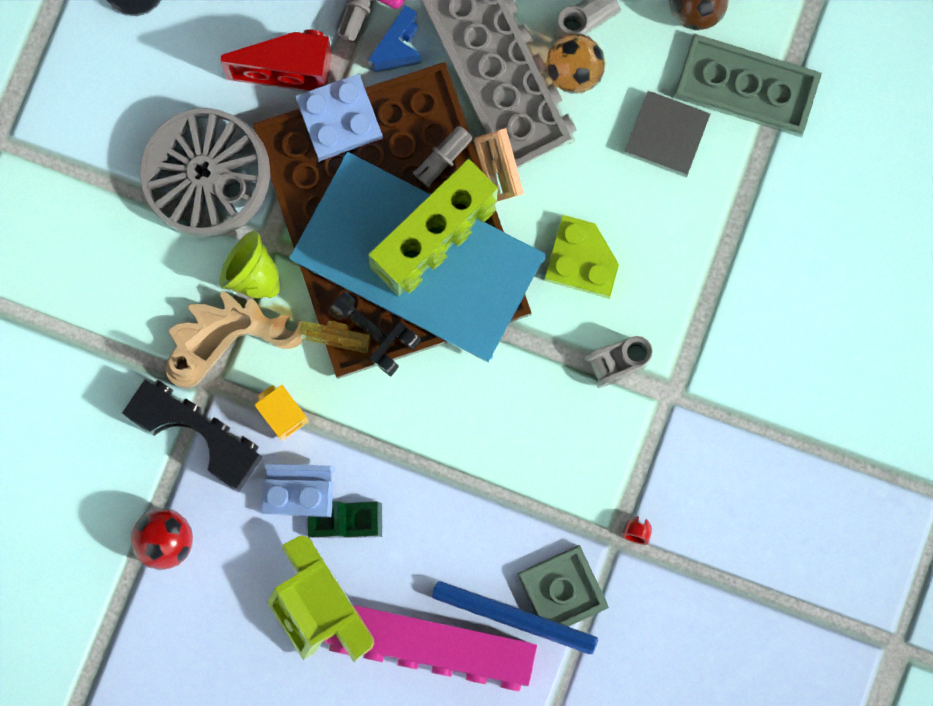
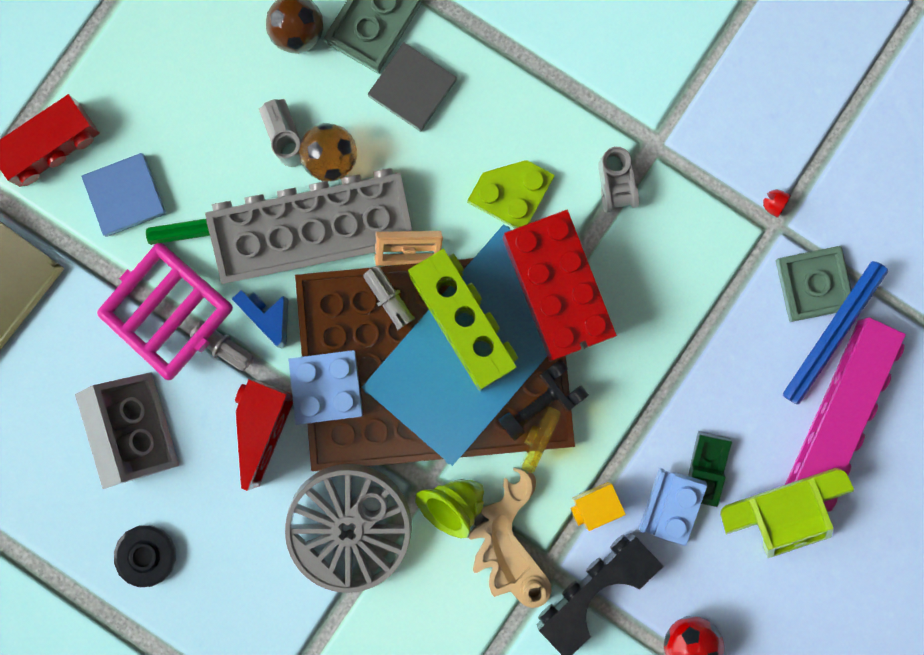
camera: 75 degrees left, 5 degrees up
none -> red piece [503,209,617,362]

